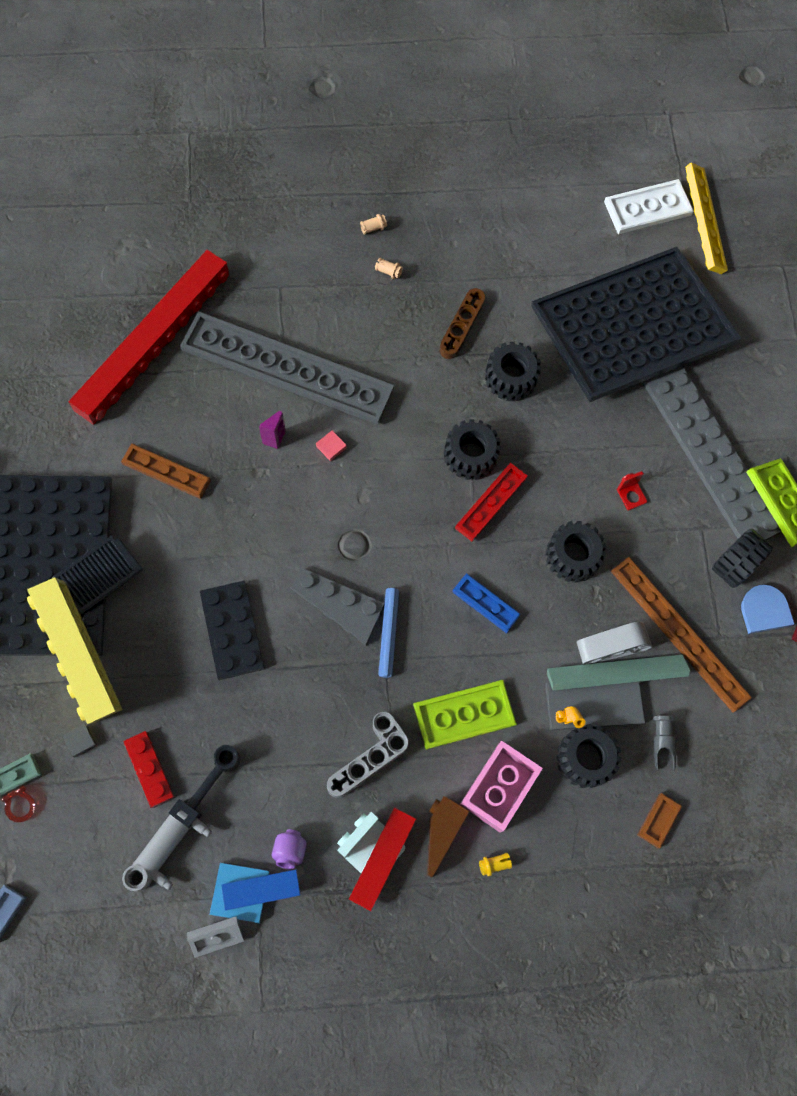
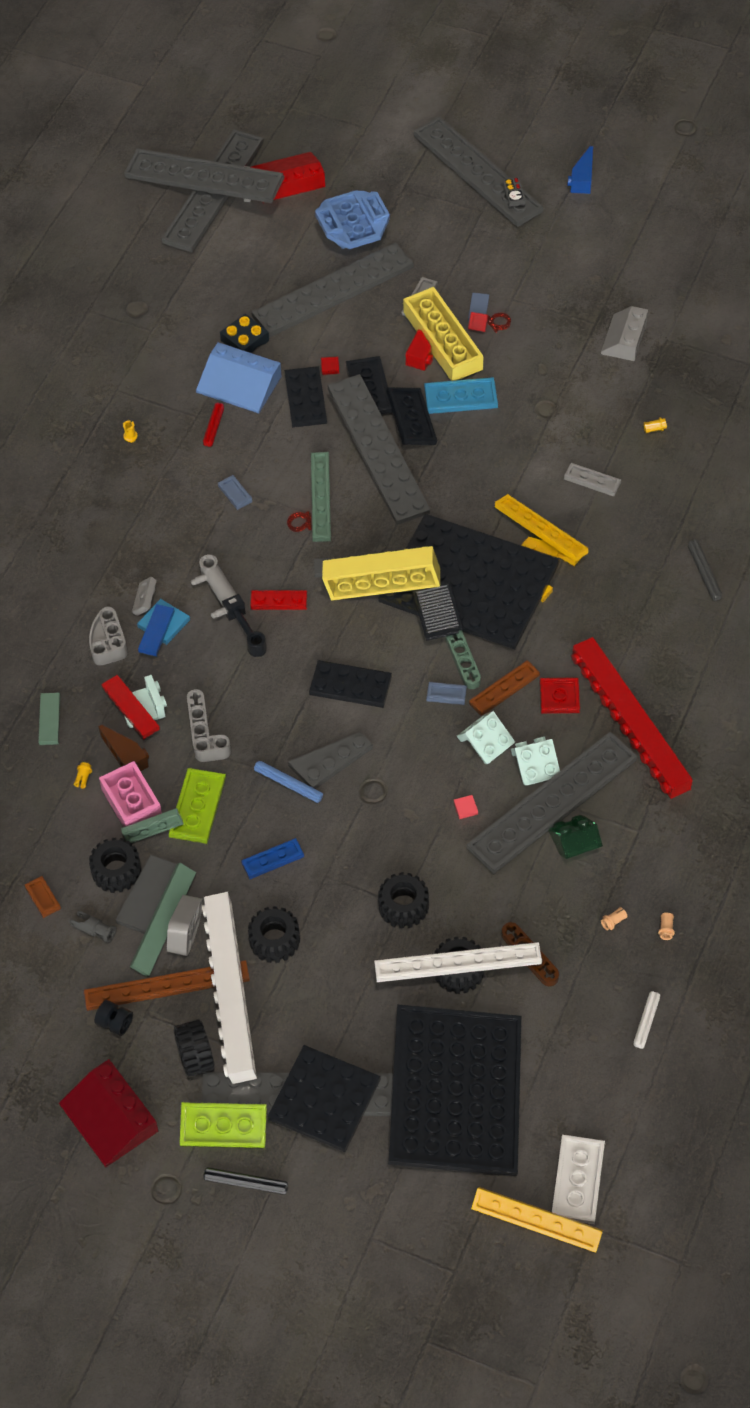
camera: 125 degrees right, 15 degrees down
magenta slope [259,411,286,449] -> none
medium lavender head [272,829,307,869] -> none
red plate [455,463,528,542] -> none
light orange arm [556,706,586,728] -> none
red bracket [616,471,647,510] -> none
medium blue tile [741,585,794,634] -> none
none -> sand green tile [39,693,61,745]
none -> light grey beam [89,607,128,665]
none -> black wheel [94,999,133,1036]
none -> sand green tile [121,808,184,843]
none -> white brick [202,892,257,1084]
none -> black plate [267,1045,381,1152]
none -> white tile [374,942,542,982]
none -> sand blue tile [427,682,467,705]
none -> sand green beam [445,630,481,689]
none -> light aqua bracket [457,711,515,764]
none -> light aqua bracket [511,736,560,785]
none -> red tile [540,678,580,714]
none -> clear green slope [549,815,603,859]
none -> white axle [633,991,660,1049]

